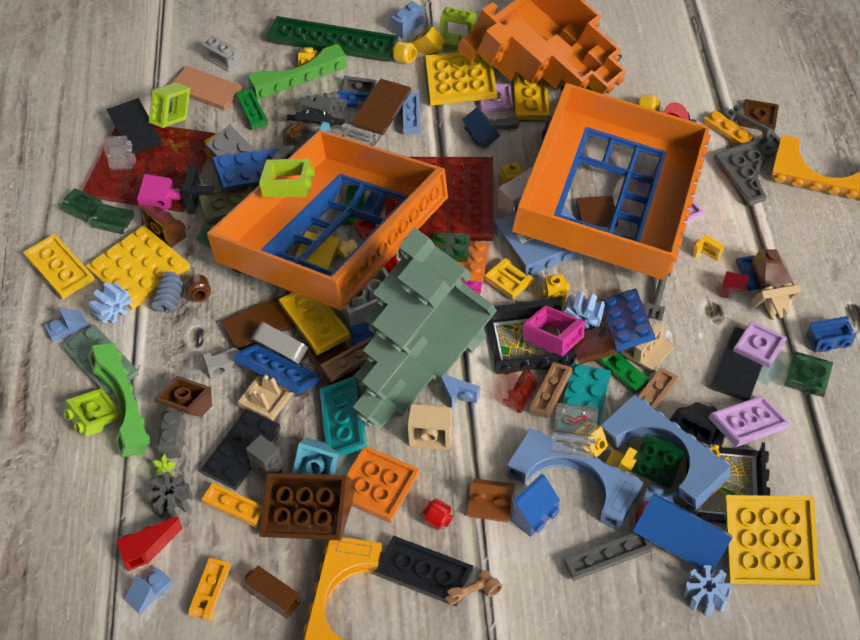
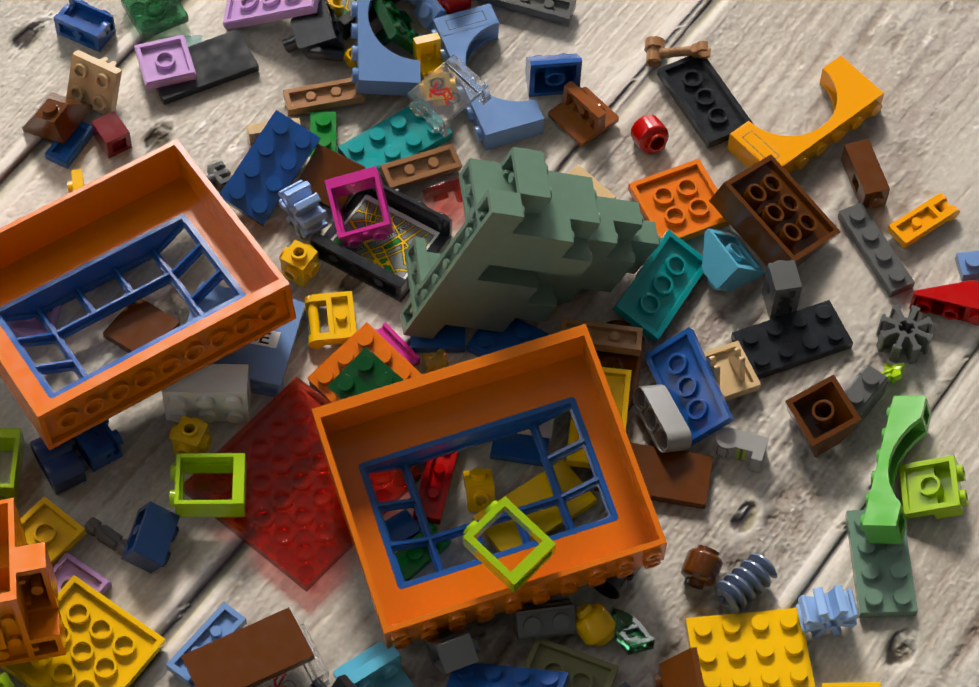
camera: 145 degrees left, 5 degrees up
medium blue slope [44,308,88,342] -> none
light orange plate [201,483,263,528] -> none
none -> lime window [169,453,247,518]
none -> dark grey plate [838,202,915,297]

